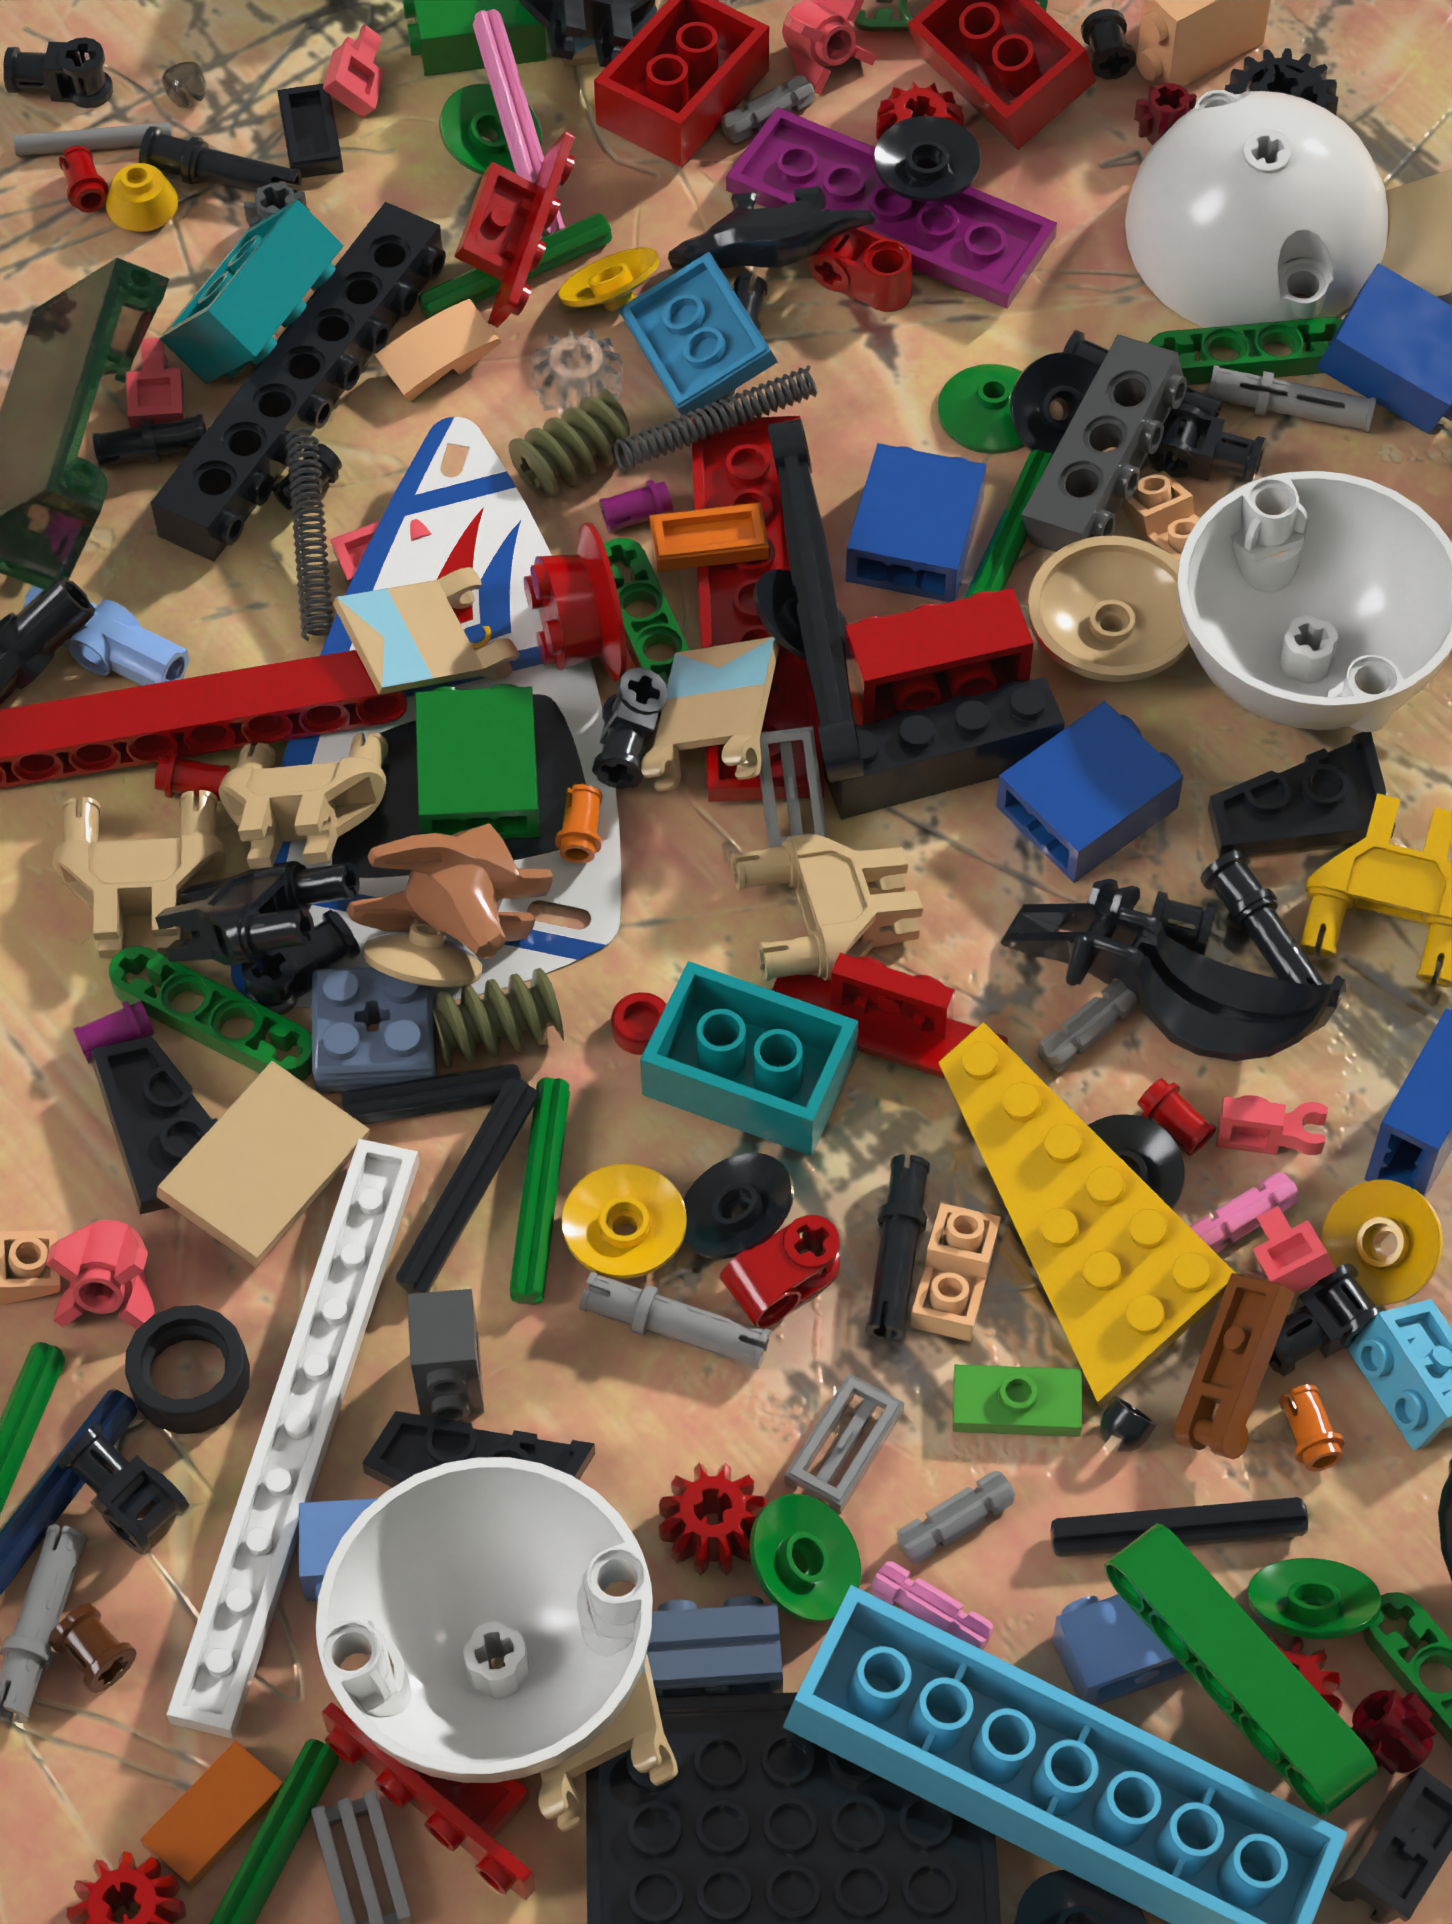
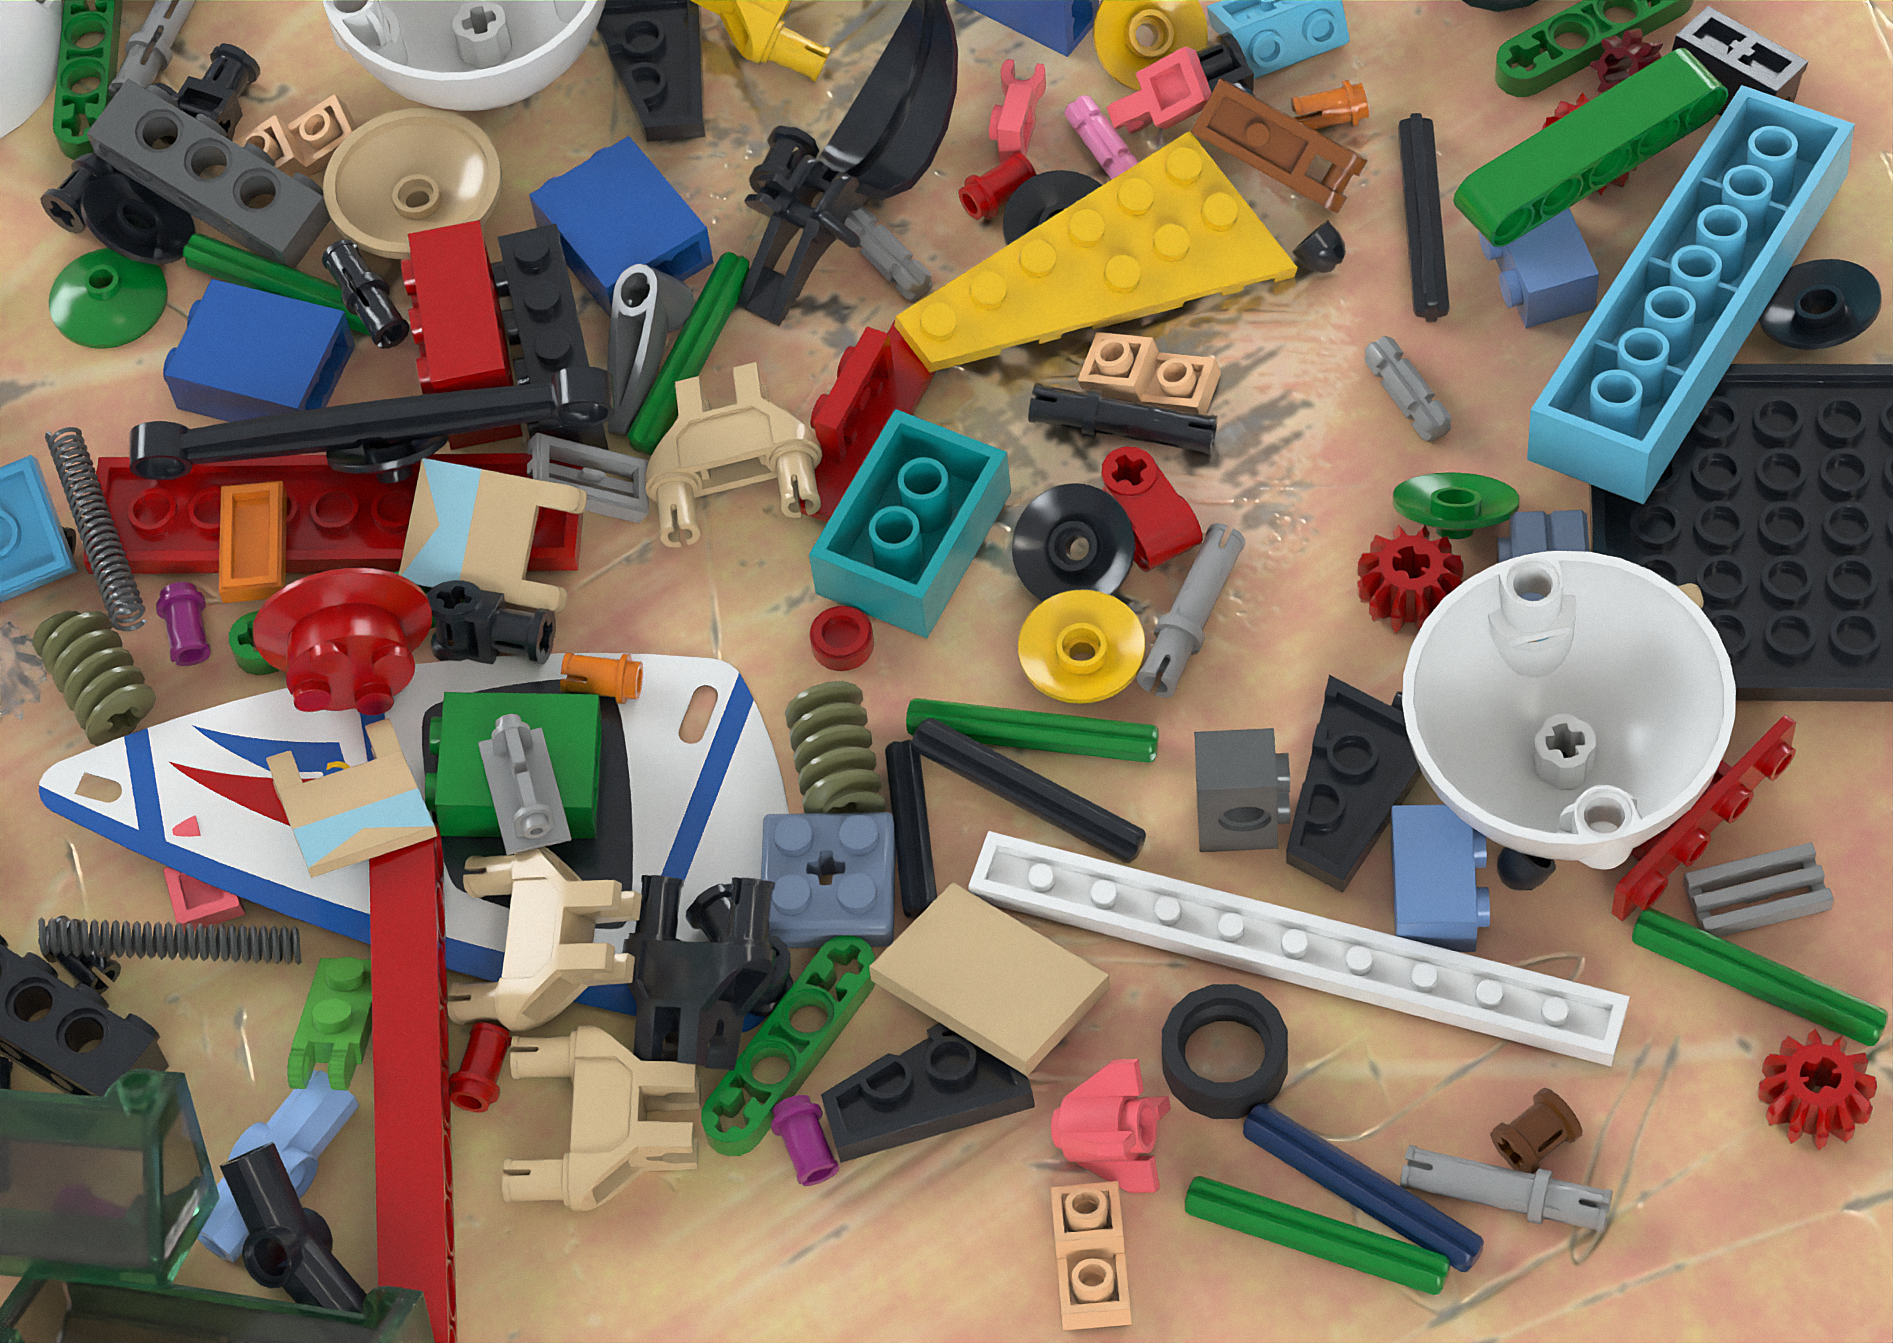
camera: 80 degrees left, 0 degrees up
black connector [56,1422,189,1554] -> none
orange tile [140,1740,284,1890] -> none
nougat piece [347,823,553,959] -> none
tan dish [362,923,482,987] -> none
light grey tile [785,1373,904,1514] -> none
bright pink axle [871,1561,993,1650] -> none
bright green plate [953,1364,1082,1437] -> none
black pin [1200,849,1327,985] -> none
green dish [1247,1558,1381,1639] -> none
none -> bright green hinge [287,957,372,1090]
none -> black pin [322,239,410,349]
none -> light grey hinge [478,714,571,855]
none -> dark grey piece [607,264,693,436]
none -> green axle [628,252,750,456]

